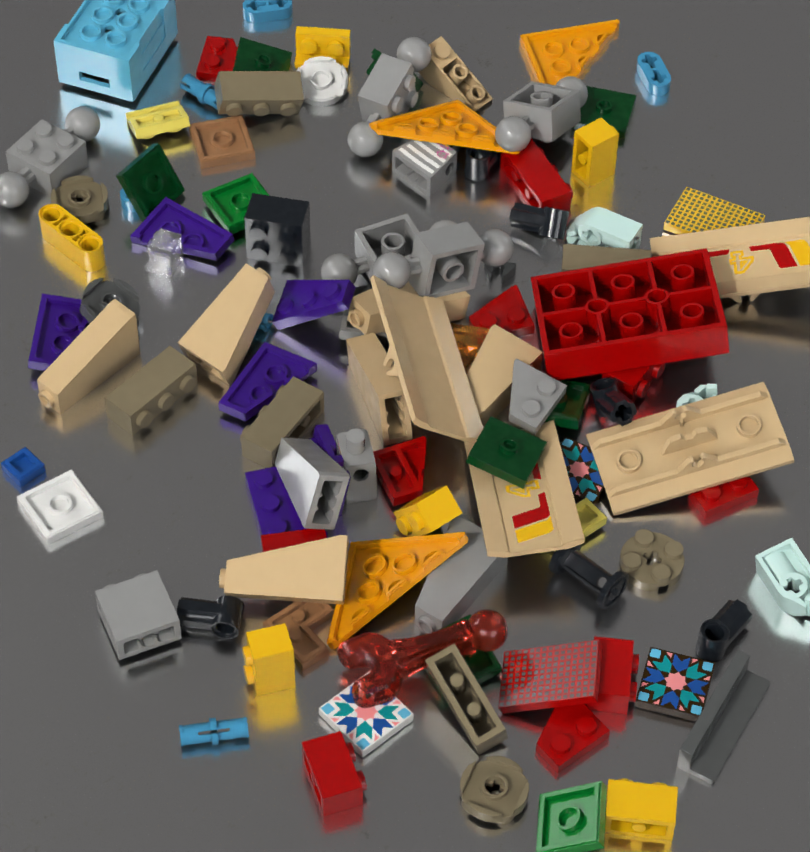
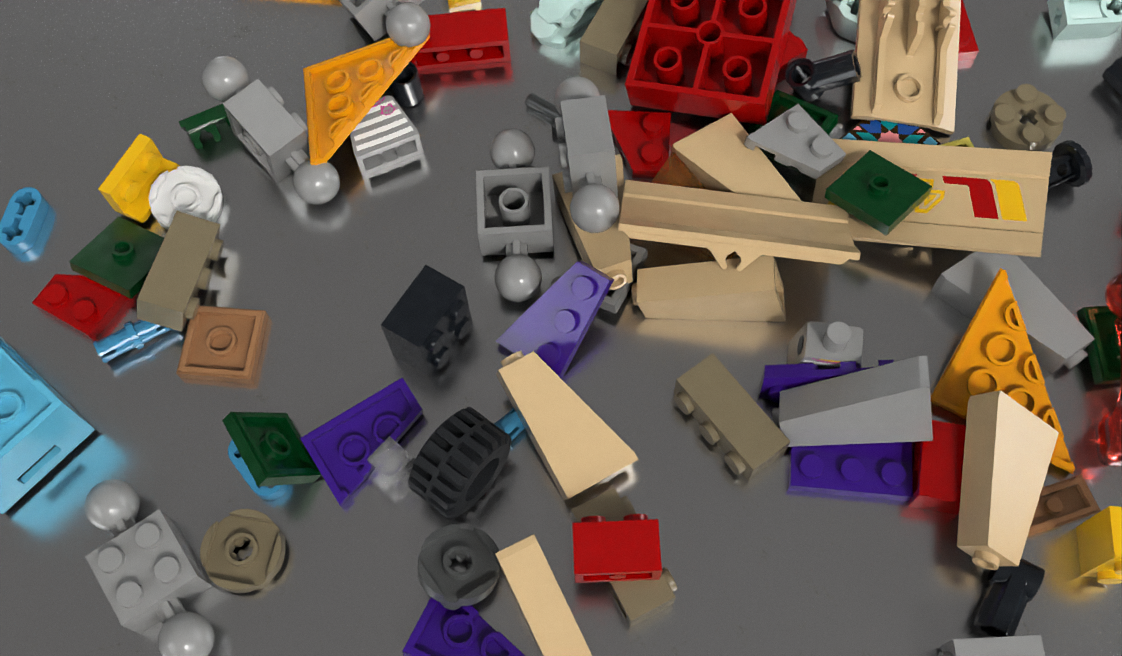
camera: 65 degrees left, 15 degrees up
yellow beam [38,204,105,272] -> none
light yellow plate [125,100,190,139] -> none
green plate [202,173,270,234] -> none
dark purple wing [218,342,317,422] -> none
red wing [373,435,427,506] -> none
yellow brick [393,485,462,537] -> none
tan slope [419,36,493,112] -> none
black piece [509,202,570,240] -> none
none -> black tyre [408,407,512,519]
none -> red brick [572,514,662,583]

